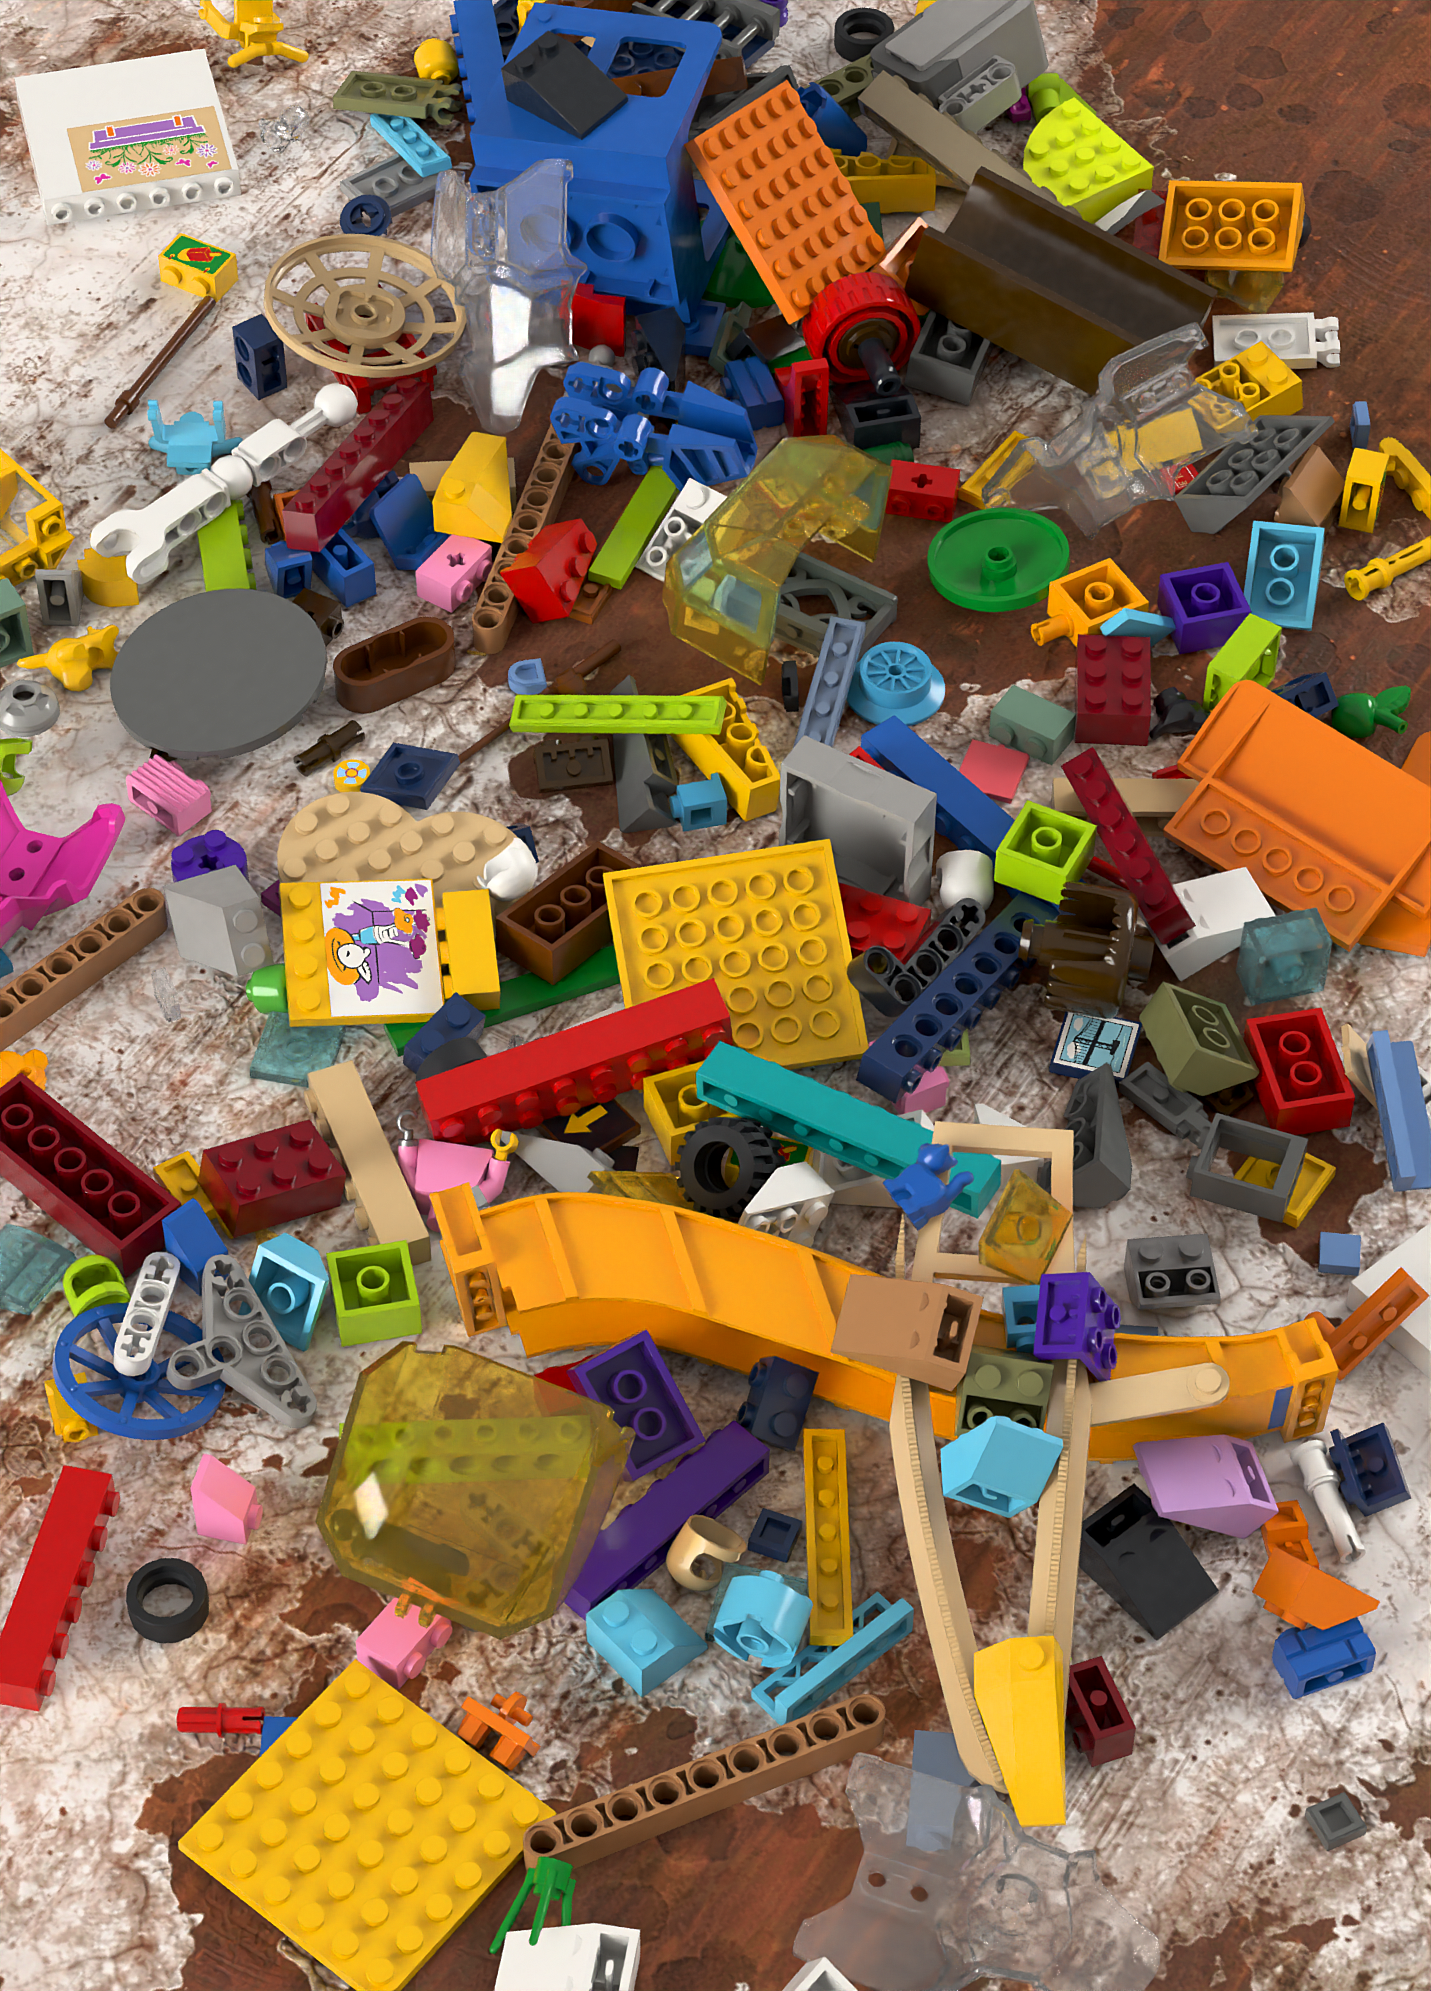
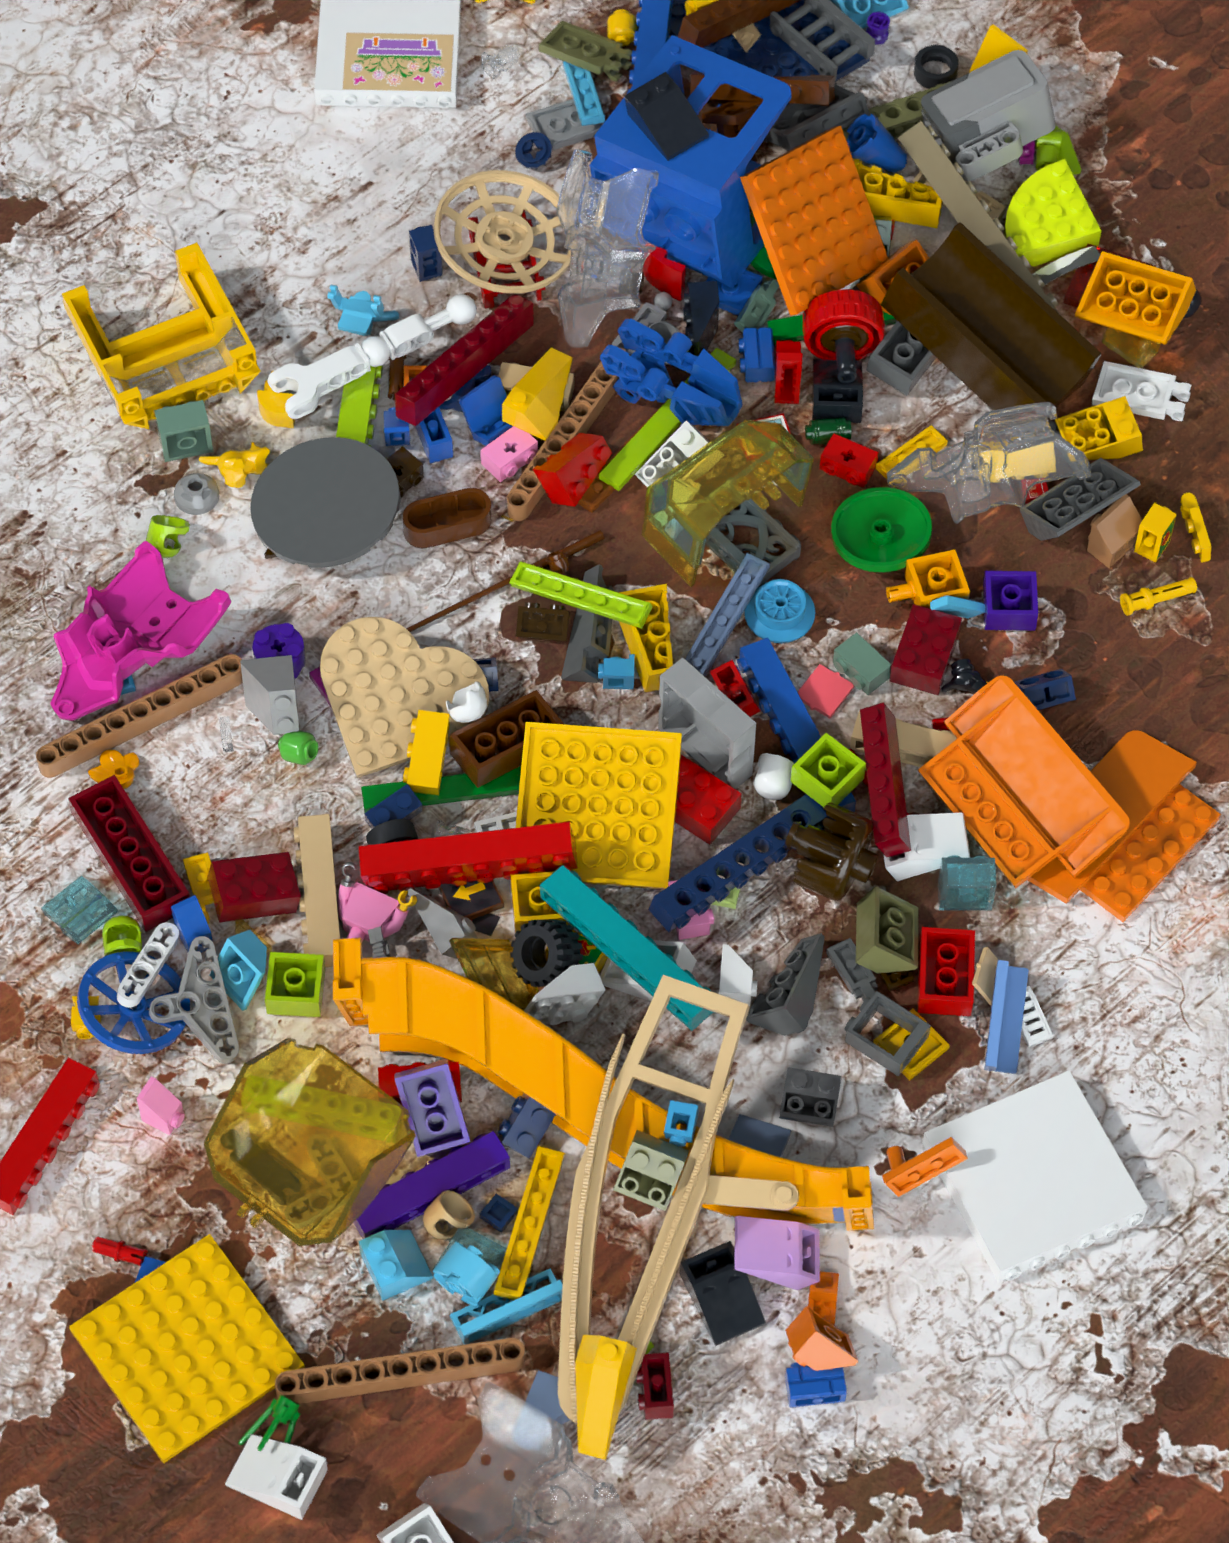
camera: 15 degrees right, 10 degrees up
light grey slope [35,569,84,626] -> none
reddish brown bar [104,296,216,429] -> none
bright pink brick [126,754,212,837] -> none
black tyre [126,1558,209,1643] -> none
yellow brick [158,233,239,303] -> none
clear light blue tile [249,1011,346,1088] -> none
plate [279,879,444,1027] -> none
dark brown pin [293,720,365,777] -> none
yellow tile [333,759,370,792] -> none
bright pink brick [356,1581,452,1690] -> none
dark blue tile [360,742,460,810] -> none
orange hips [456,1691,541,1771] -> none
medium blue tile [508,658,547,695] -> none
black panel [725,314,806,364] -> none
black tile [781,660,799,712] -> none
medium nougat slope [830,1274,984,1391] -> none
black beam [847,898,986,1018] -> none
blue animal [882,1143,974,1231] -> none
medium azure slope [940,1416,1063,1518] -> none
clear yellow slope [978,1169,1074,1285] -> none
dark purple bracket [1033,1272,1121,1382] -> none
tile [1049,1012,1142,1088] -> none
lime window [1202,613,1282,710] -> none
medium azure slope [1244,521,1325,631] -> none
white pin [1290,1440,1366,1564] -> none
dark grey tile [1305,1792,1367,1851] -> none
medium blue tile [1318,1232,1361,1276] -> none
dark blue bracket [1329,1422,1412,1517] -> none
green piece [1331,685,1411,738] -> none
medium blue tile [1349,401,1370,450] -> none

